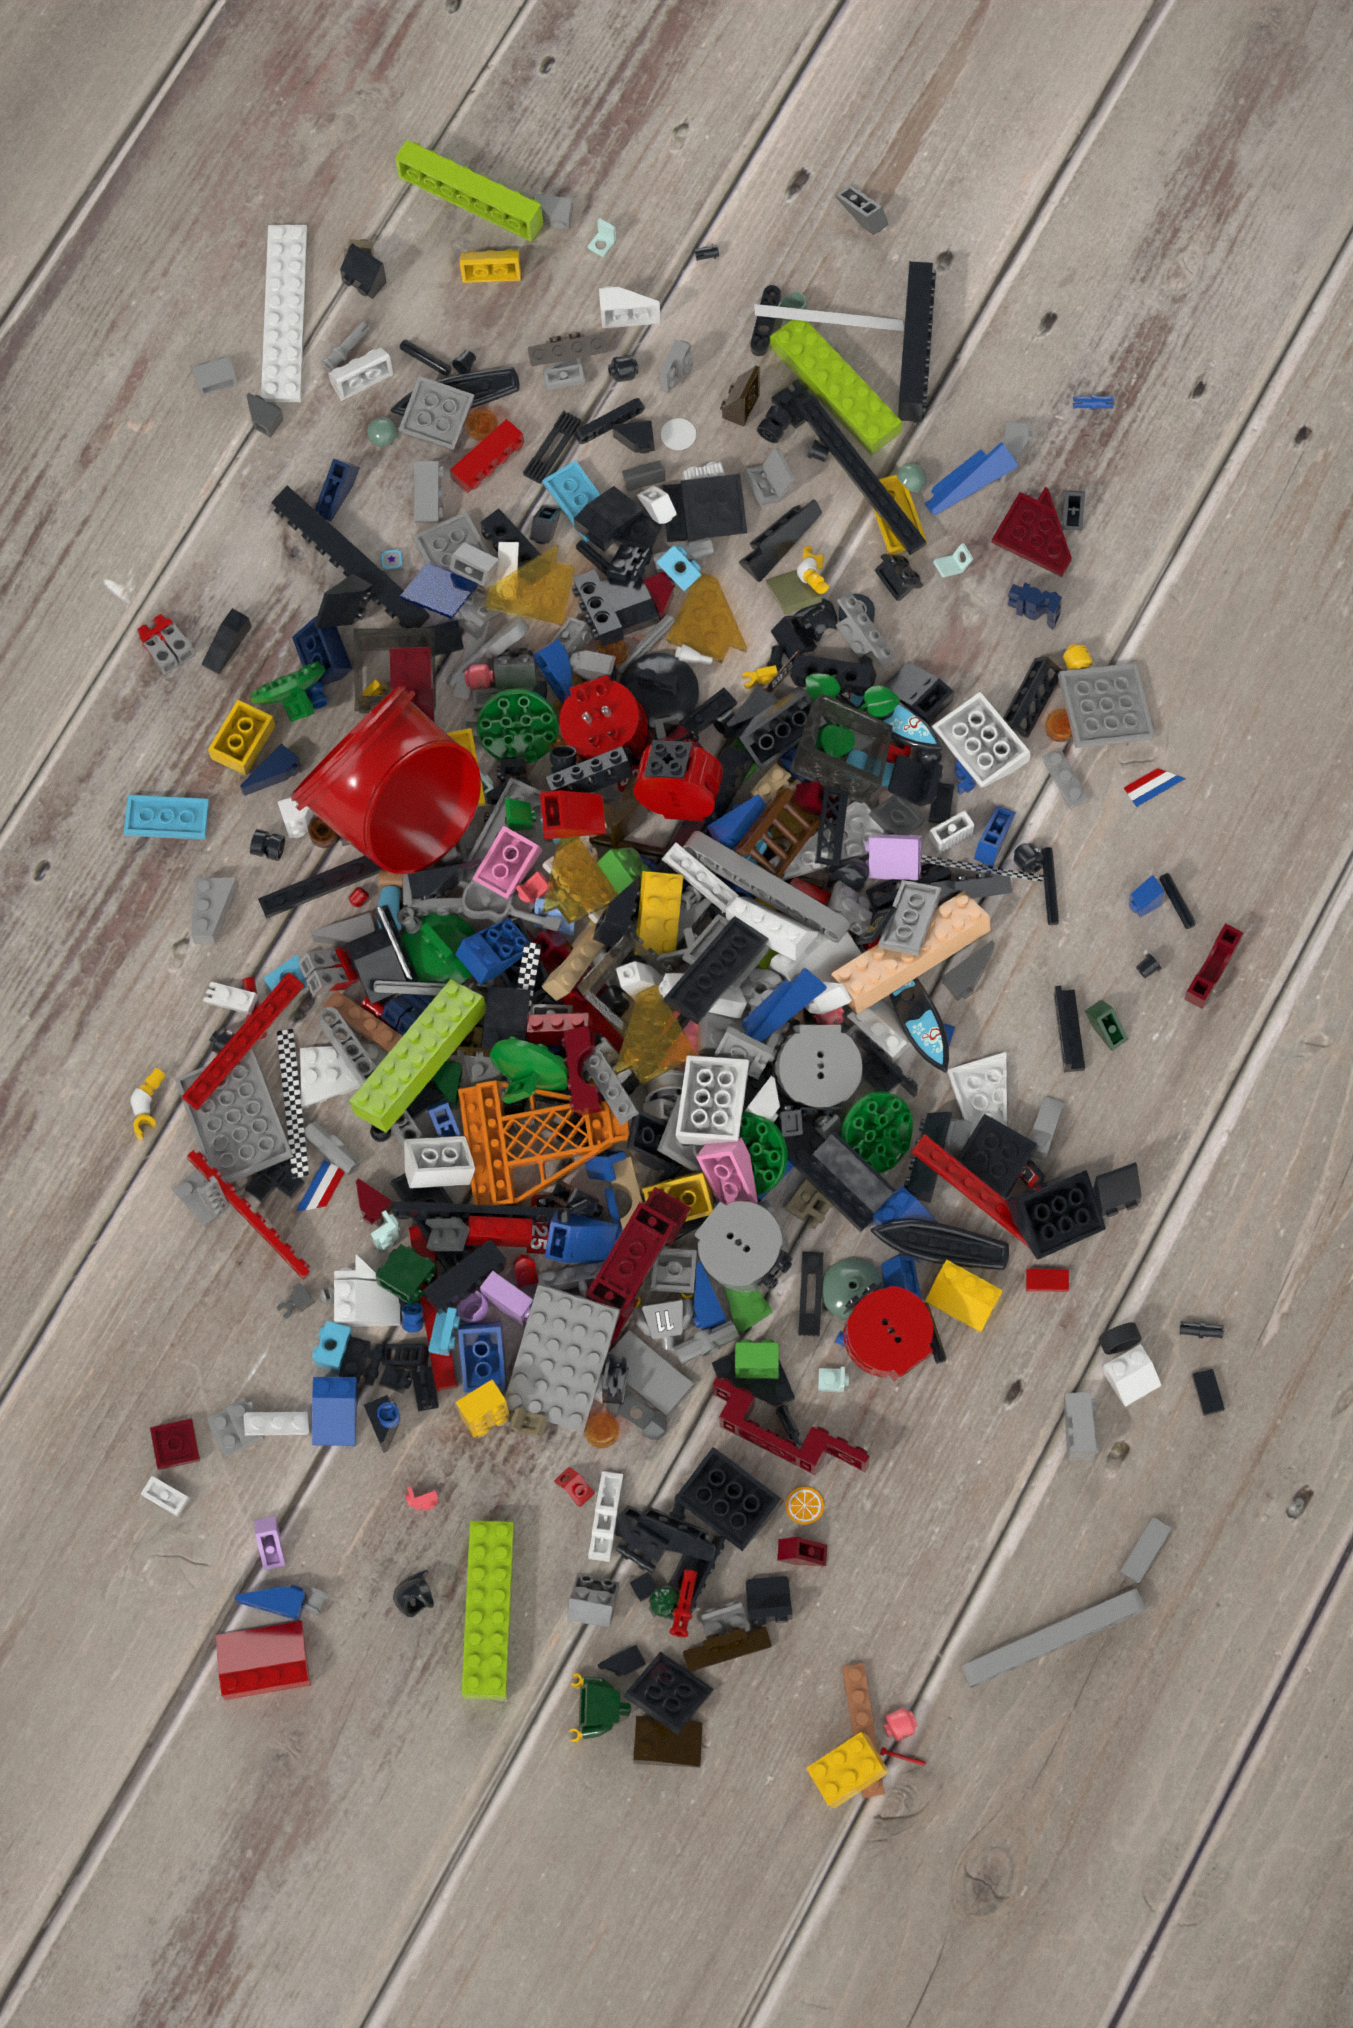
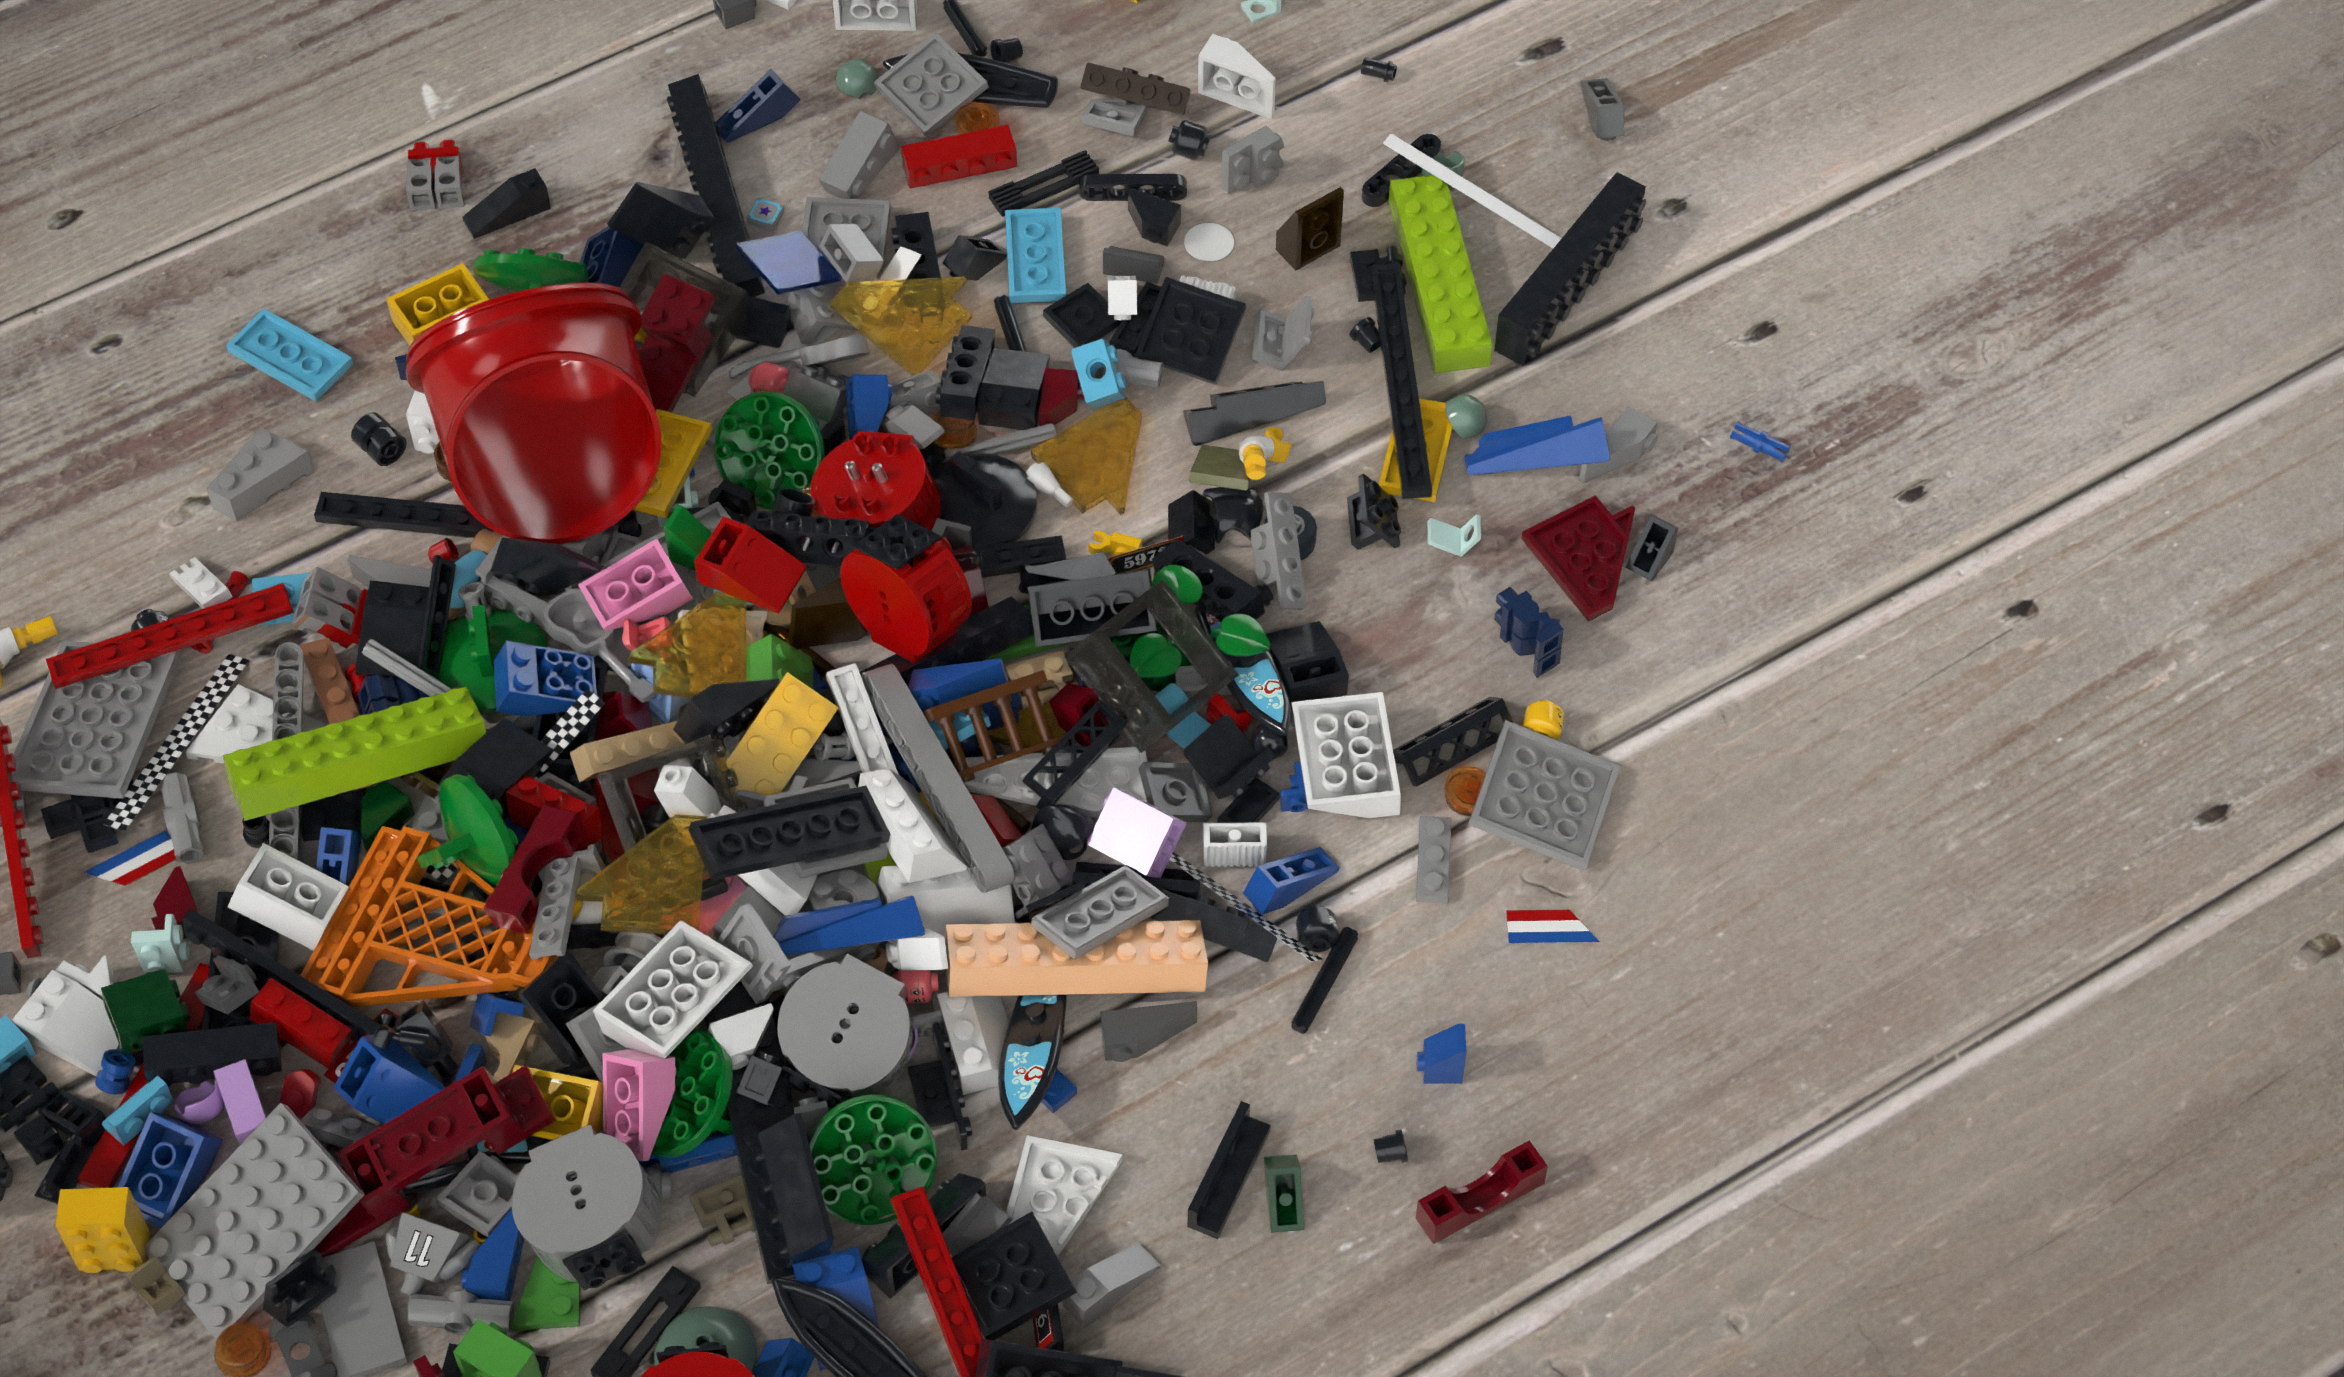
camera: 25 degrees right, 15 degrees down
black slope [574,486,644,552] -> none
black plate [606,544,653,581] -> none
black wheel [757,406,792,443] -> none
black pin [767,645,784,672] -> none
black axle [1160,873,1196,929] -> none

